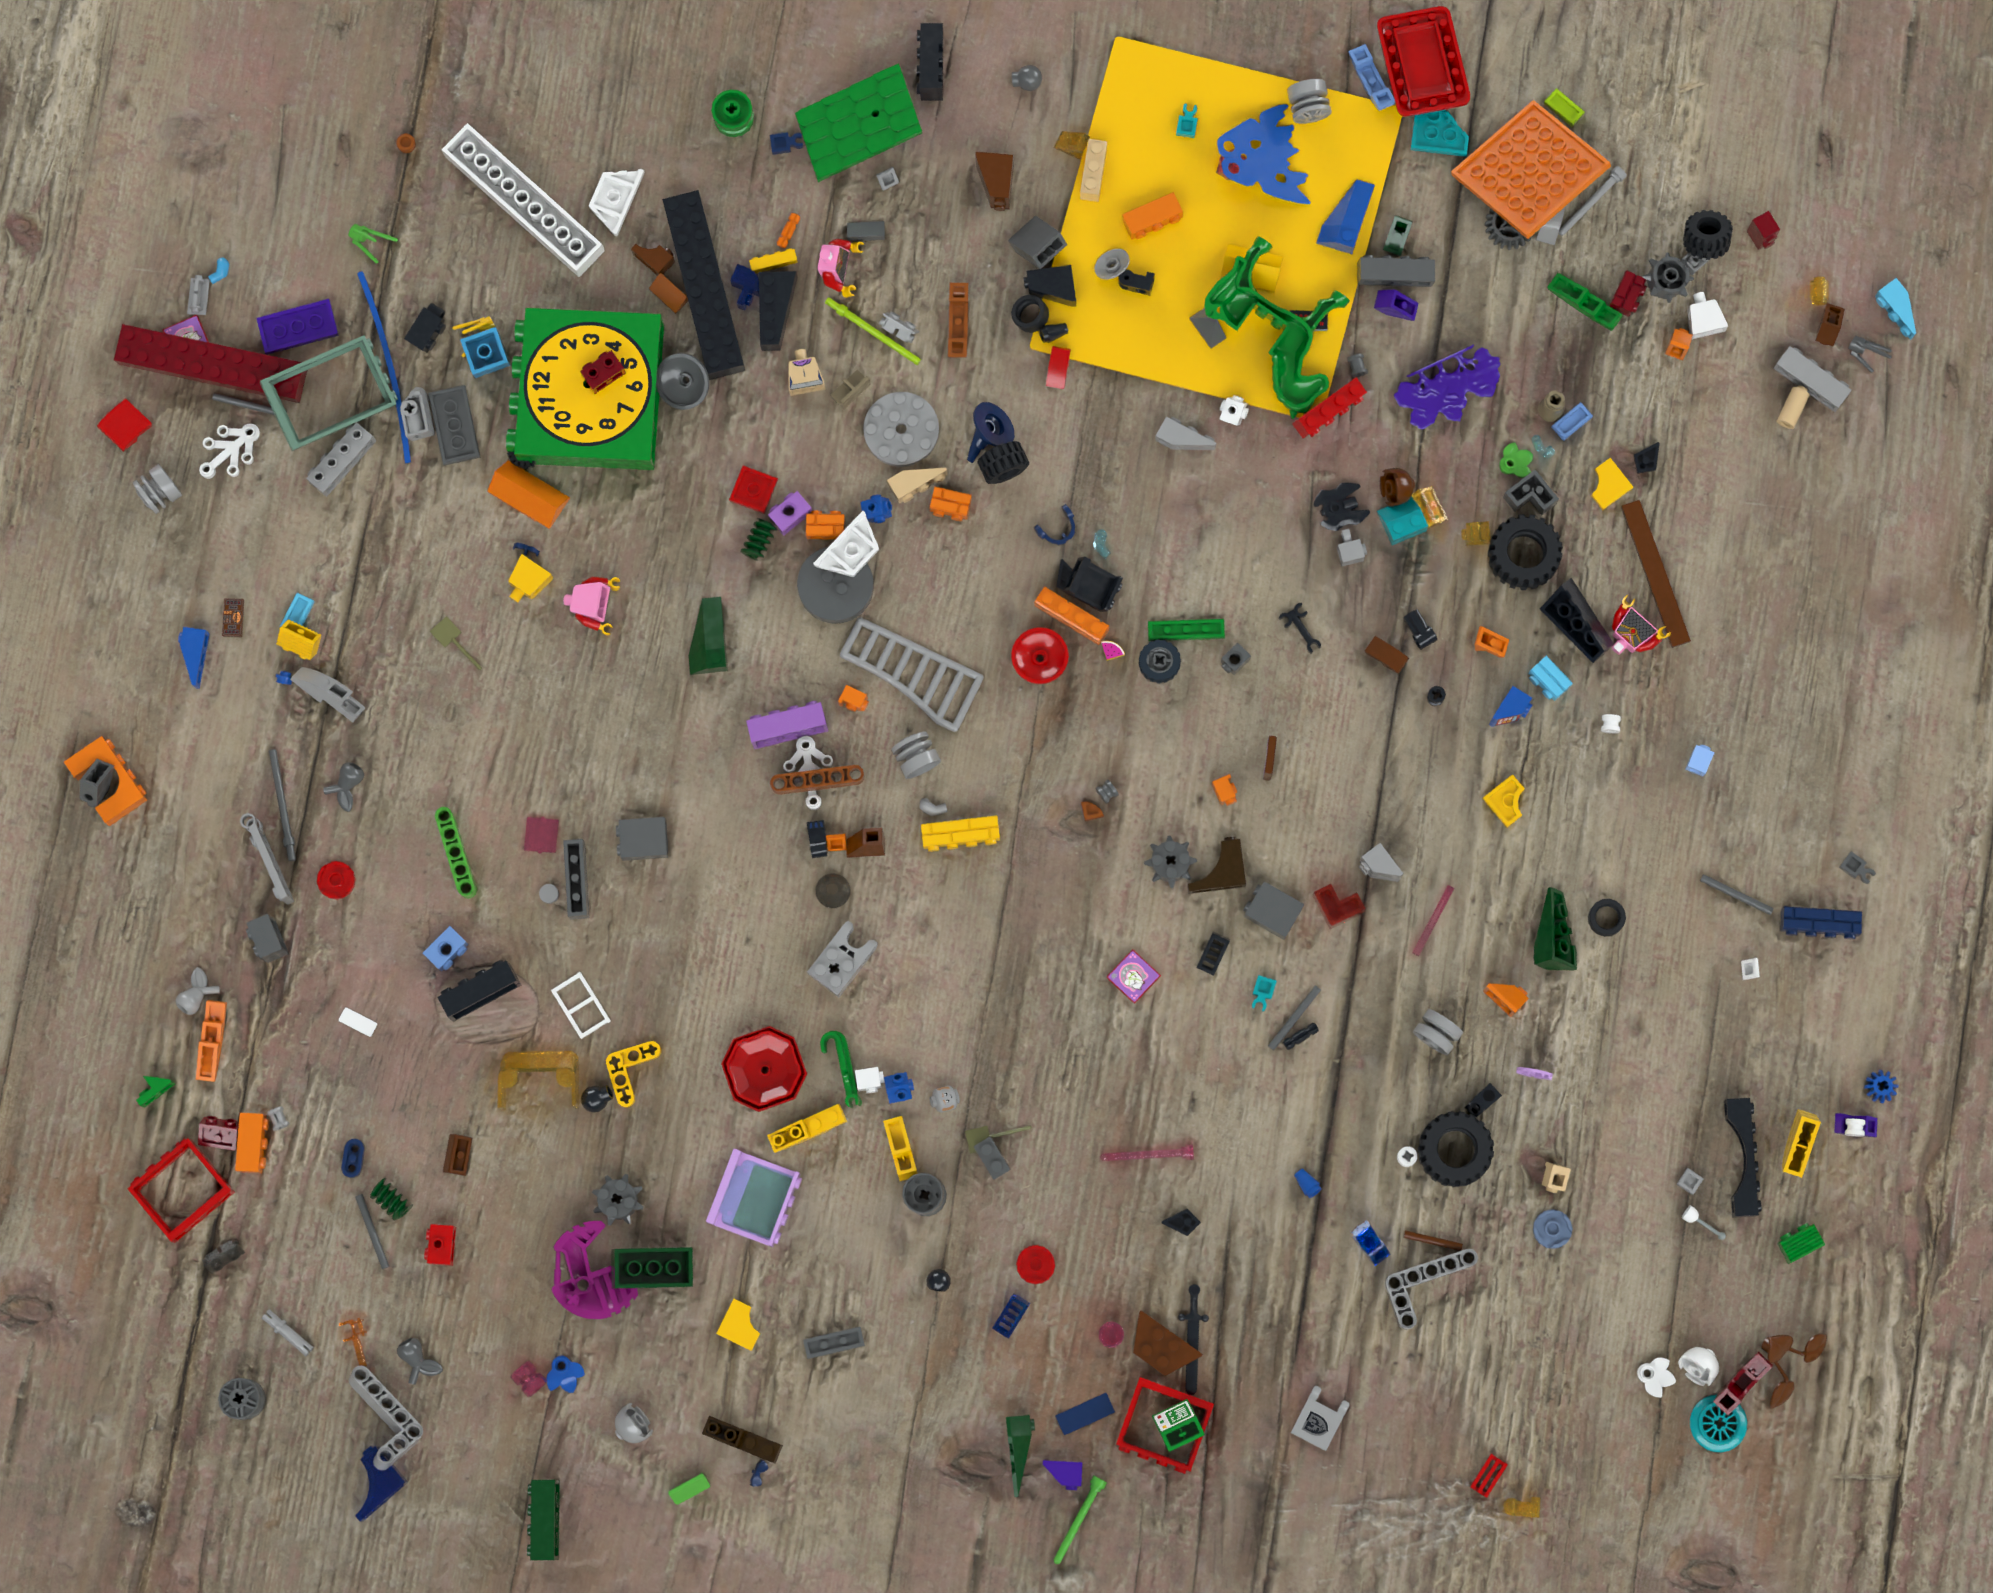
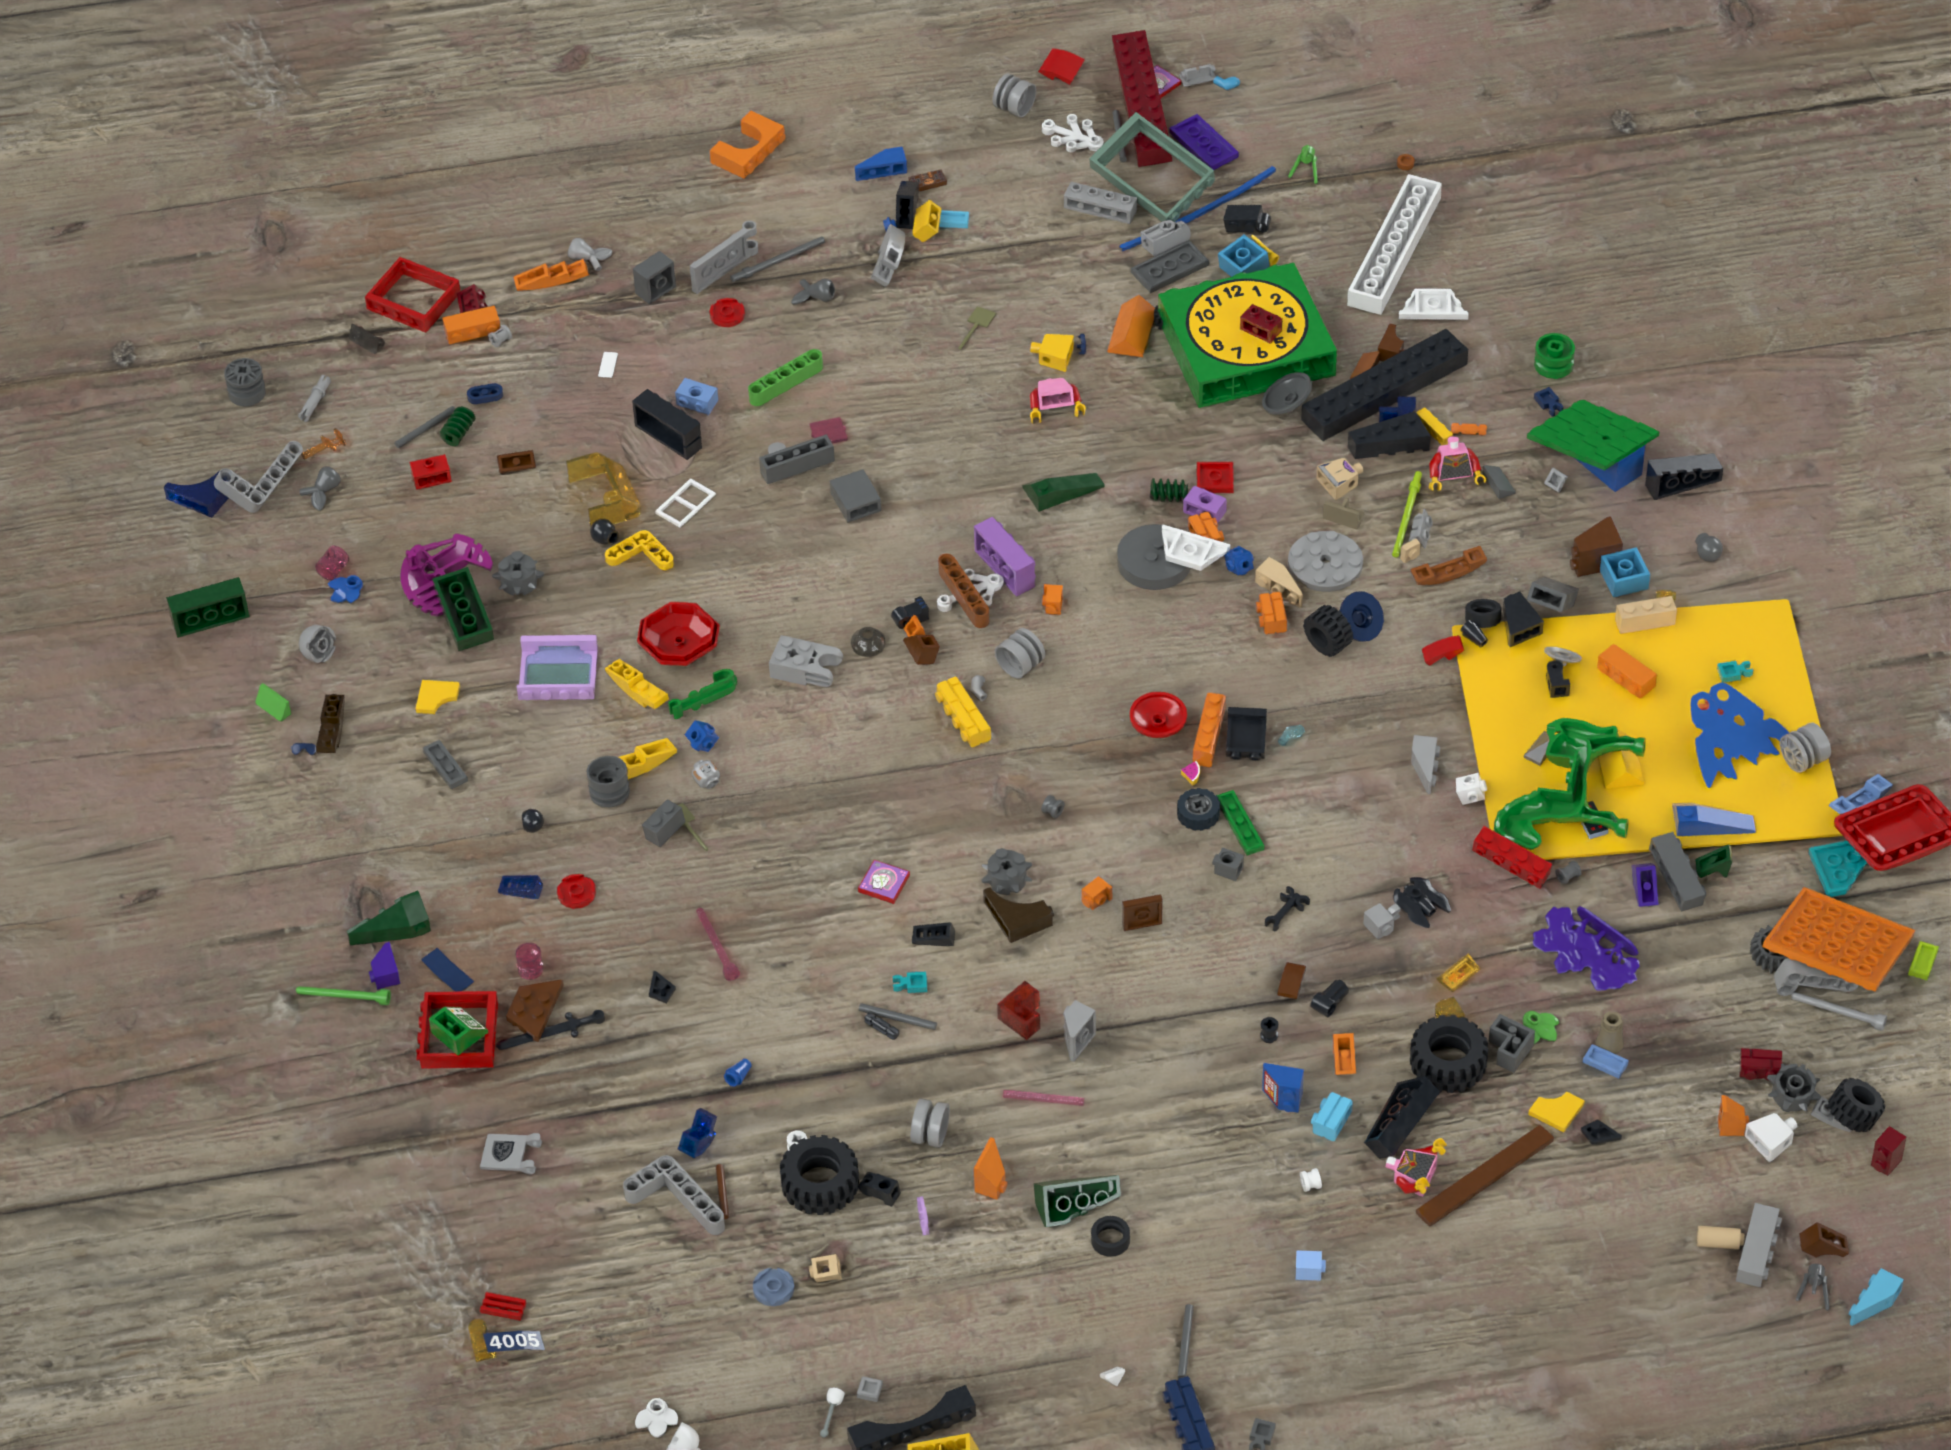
camera: 65 degrees right, 30 degrees down
dark grey torso [80,759,114,807] -> none
green slope [136,1076,175,1108] -> none
light grey bar [840,617,984,732] -> none
white brick [855,1067,885,1093] -> none
dark blue piece [1034,504,1075,546] -> none
dark orange tile [1081,801,1104,821] -> none
dark grey brick [1243,882,1304,940] -> none
teal slope [1377,496,1428,545] -> none
reddish brown cylinder [1380,468,1415,506] -> none
yellow tile [1482,774,1525,828] -> none
clear light blue arm [1531,435,1555,458] -> none
green slope [1547,273,1623,331] -> none
clear yellow brick [1810,277,1829,306] -> none
none -> dark blue sticker [483,1331,545,1352]
none -> black slope [896,181,919,229]
none -> tan plate [1400,539,1420,563]
none -> dark azure brick [1600,547,1650,598]

